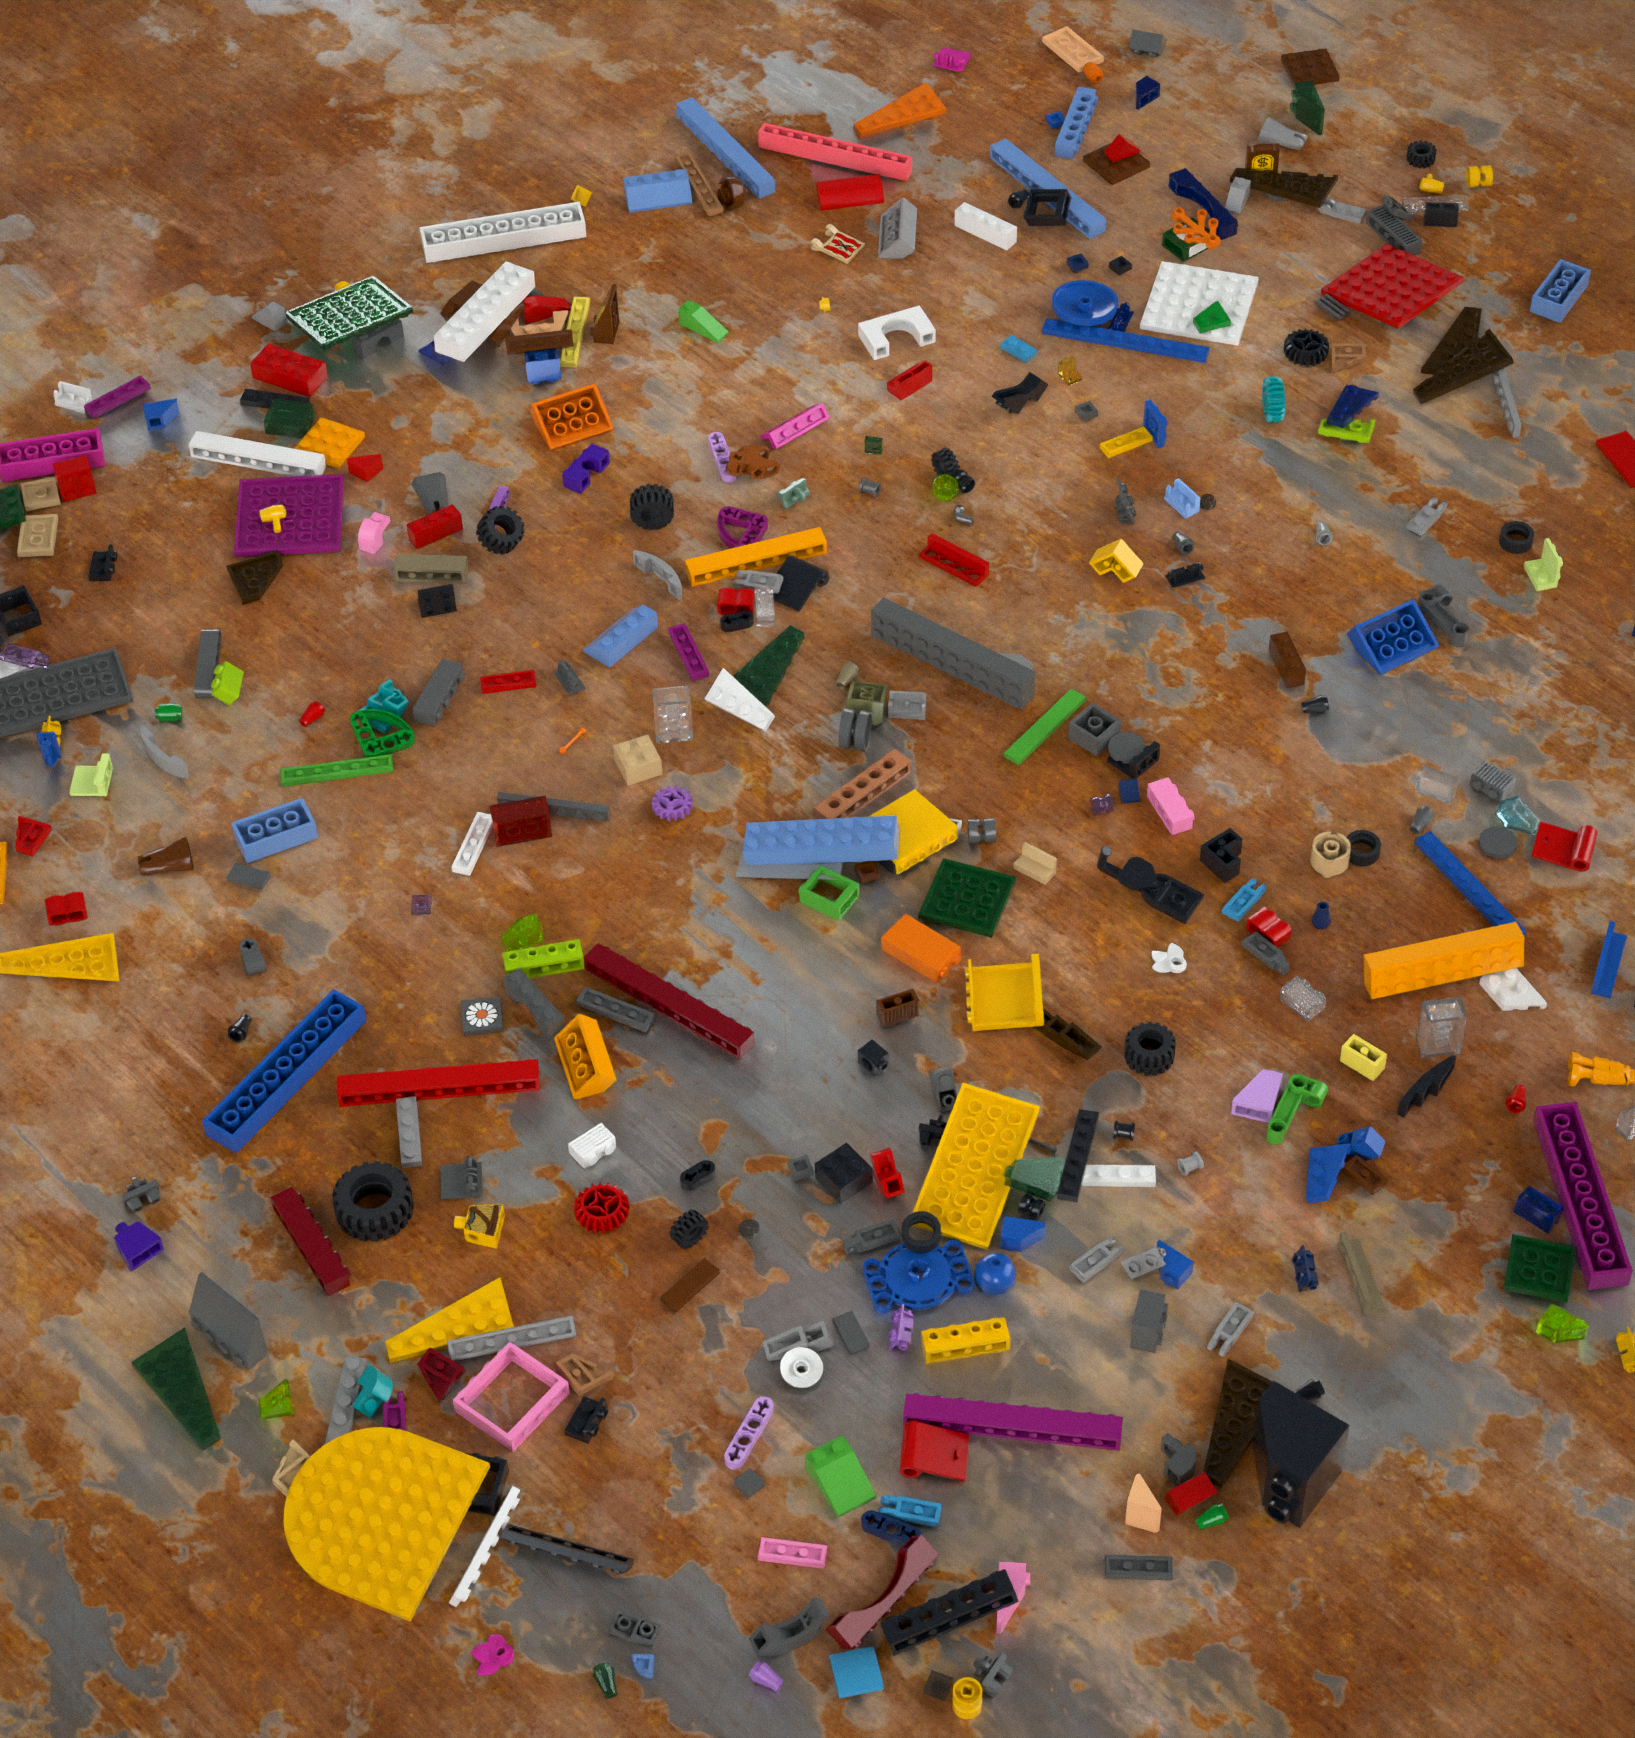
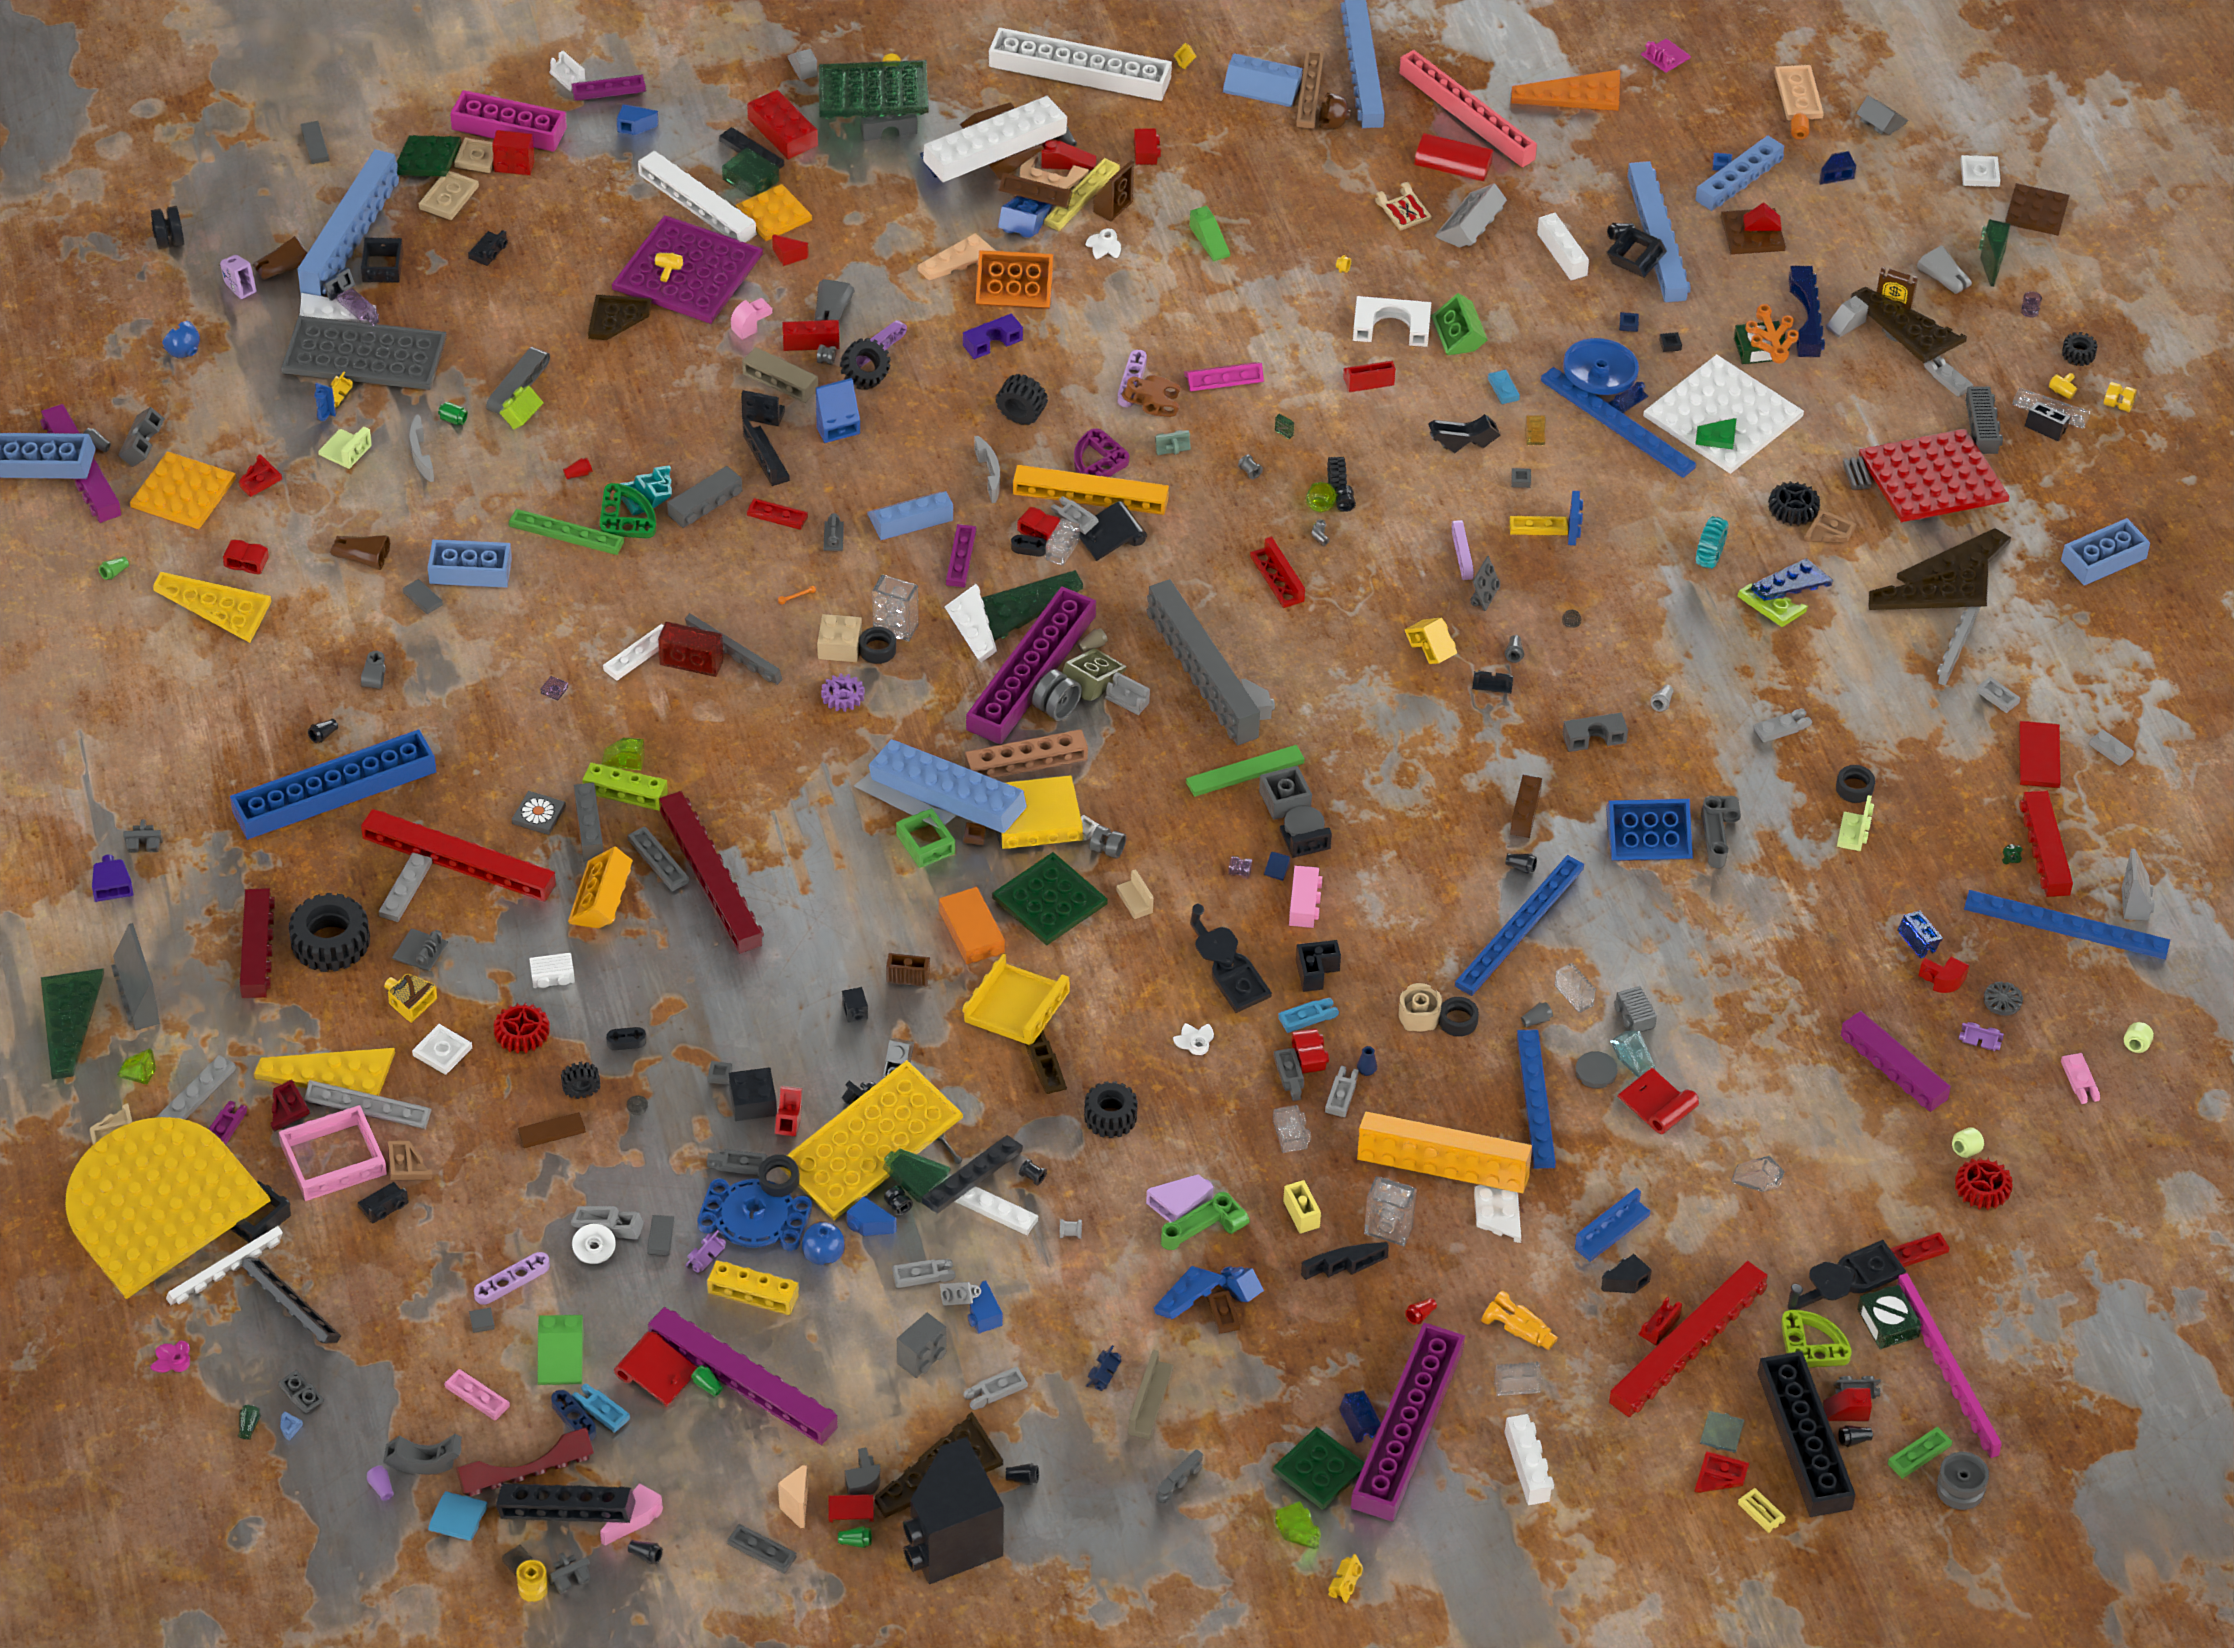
camera: 25 degrees right, 0 degrees up
teal brick [352,1364,393,1418] -> none
light blue hinge [1164,478,1200,519] -> none
dark grey wing [1381,195,1413,221] -> none
none -> white plate [412,1024,472,1075]
none -> black cone [628,1540,663,1565]
none -> green cone [691,1365,723,1397]
none -> black fence [742,418,790,486]
none -> slope [816,378,860,443]
none -> dark grey wheel [817,344,836,365]
none -> black tyre [859,627,896,664]
none -> light nougat wing [918,233,996,280]
none -> magenta brick [966,586,1096,745]
none -> white plate [1086,229,1121,259]
none -> red brick [1134,128,1161,165]
none -> dark grey hinge [1156,1449,1203,1503]
none -> light grey hinge [1325,1066,1359,1117]
none -> bright green slope [1431,293,1488,355]
none -> lavender beam [1452,520,1473,580]
none -> blue plate [1455,855,1584,996]
none -> dark grey arch [1562,712,1628,752]
none -> white plate [1960,155,2000,187]
none -> light grey plate [1976,677,2020,713]
none -> wheel [2021,291,2042,317]

